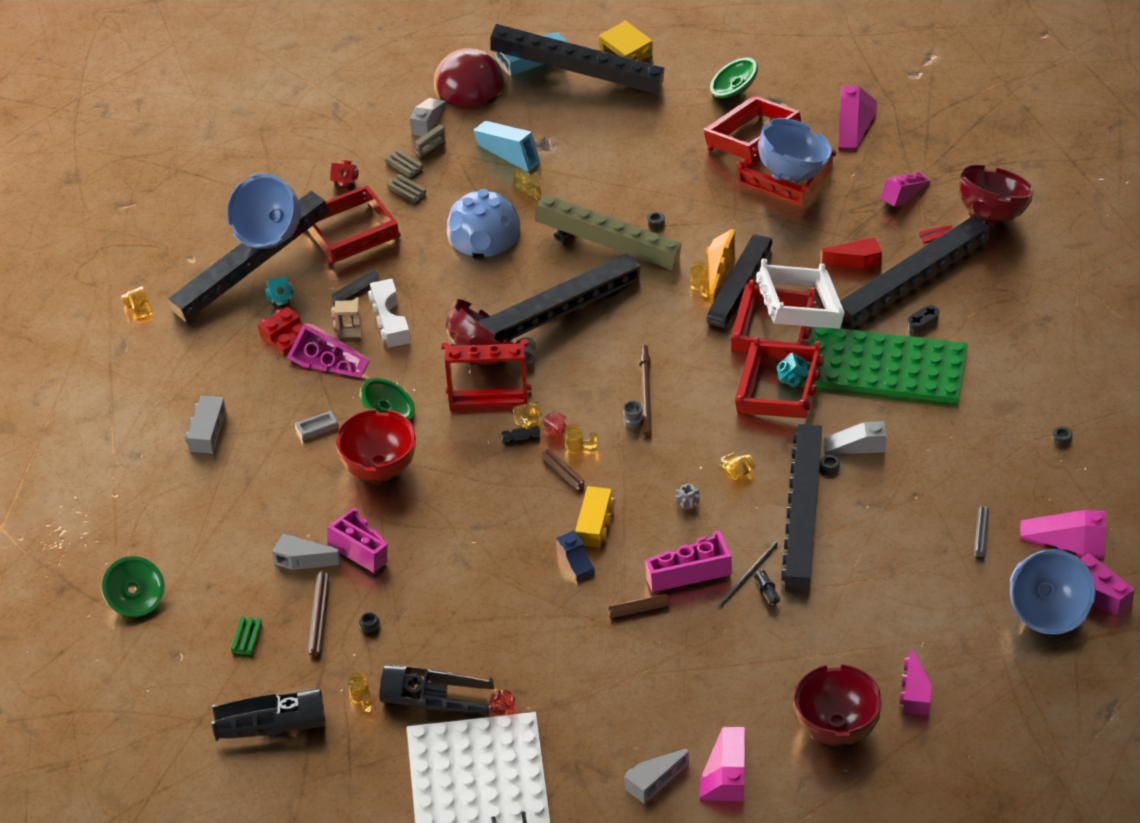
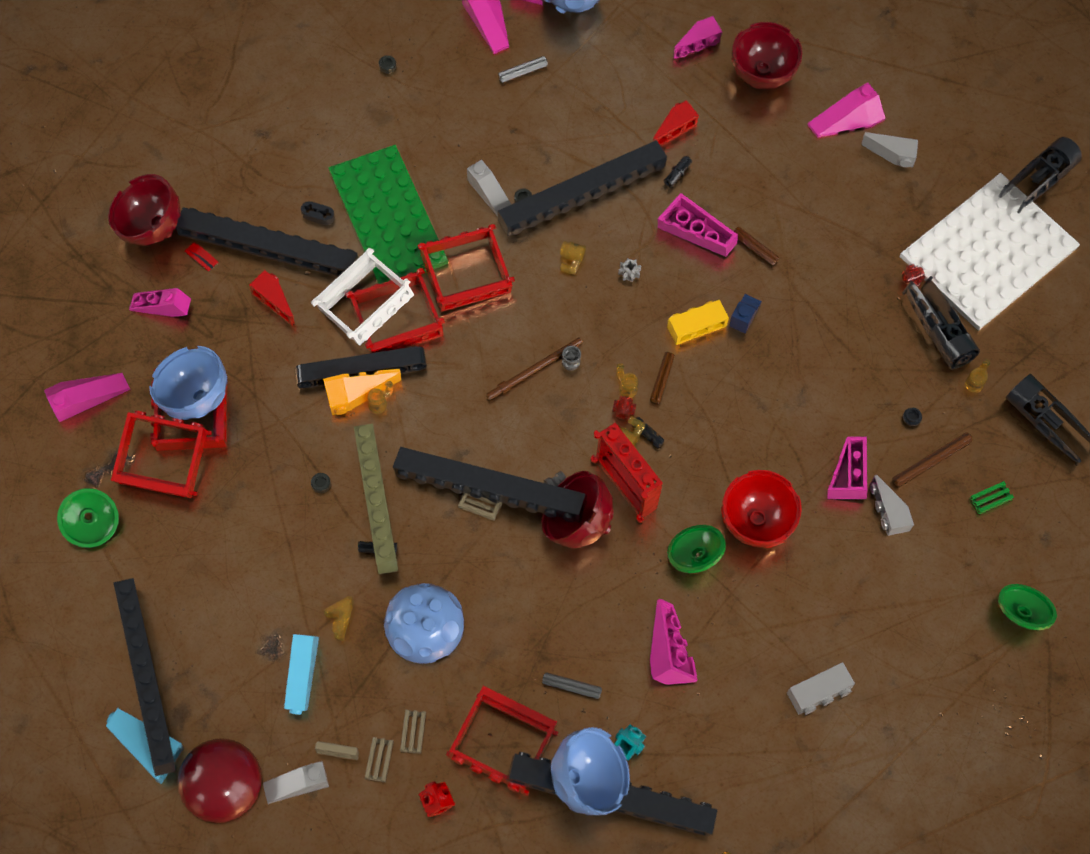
camera: 130 degrees left, 20 degrees up
red plate [258,307,303,355] -> none
light grey tile [295,411,339,441] -> none
tan window [331,297,362,340] -> none
white arch [368,279,410,348] -> none
yellow panel [599,21,653,61] -> none
dark grey piece [718,542,778,607] -> none
teal brick [776,352,809,388] -> none
none -> red slope [653,100,699,146]

